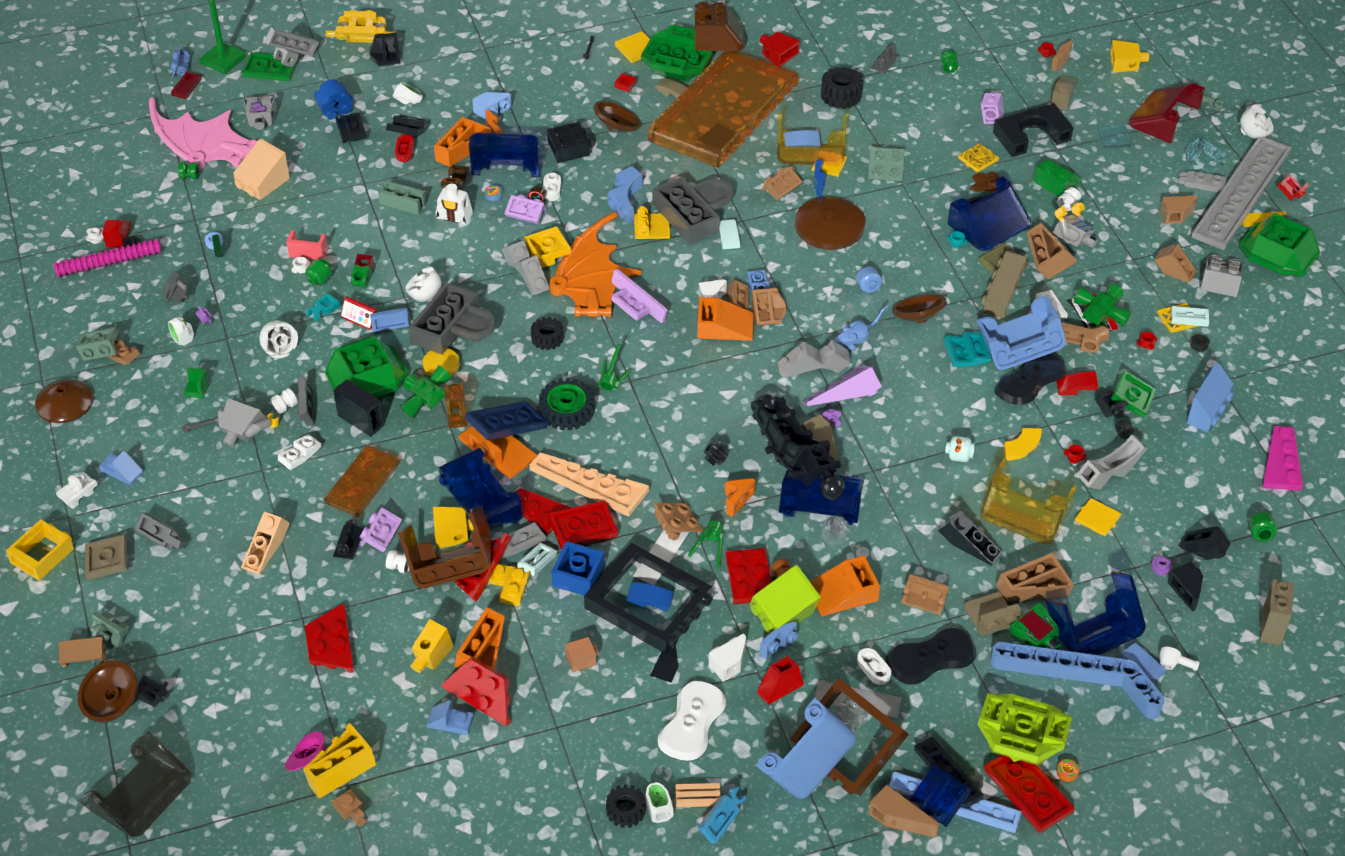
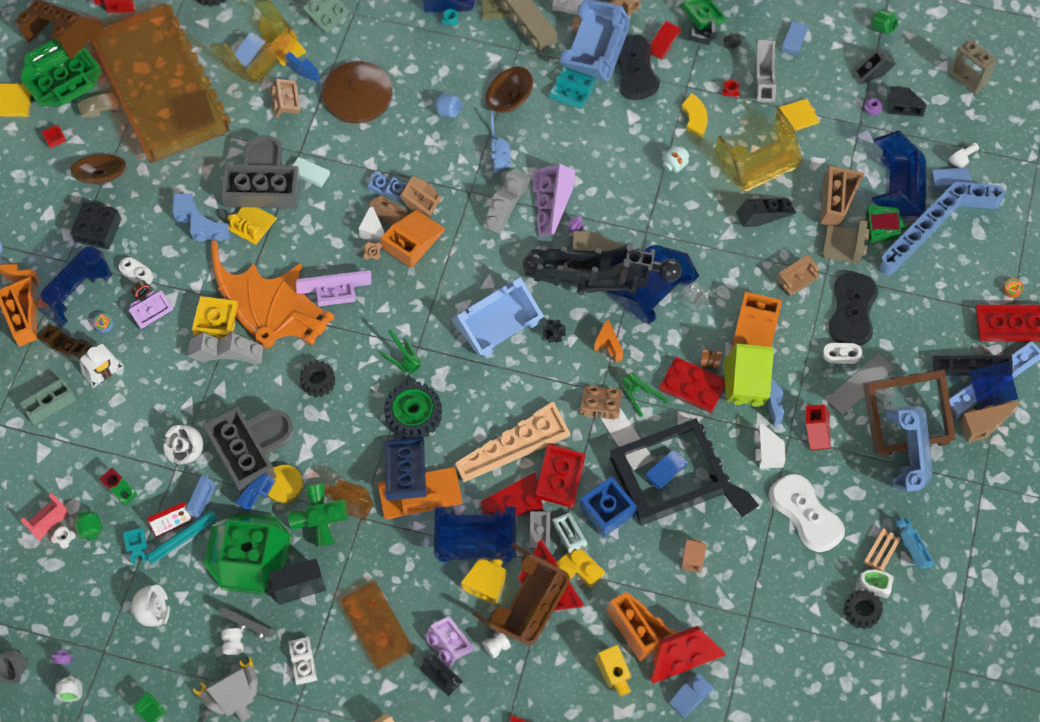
camera: 55 degrees left, 15 degrees up
lime piece [978,693,1072,766] -> none
none -> teal axle [146,510,218,564]
none -> blue slope [236,474,276,512]
none -> medium nougat plate [363,242,382,260]
none -> light blue windscreen [451,277,544,357]
none -> medium blue tile [781,21,809,56]

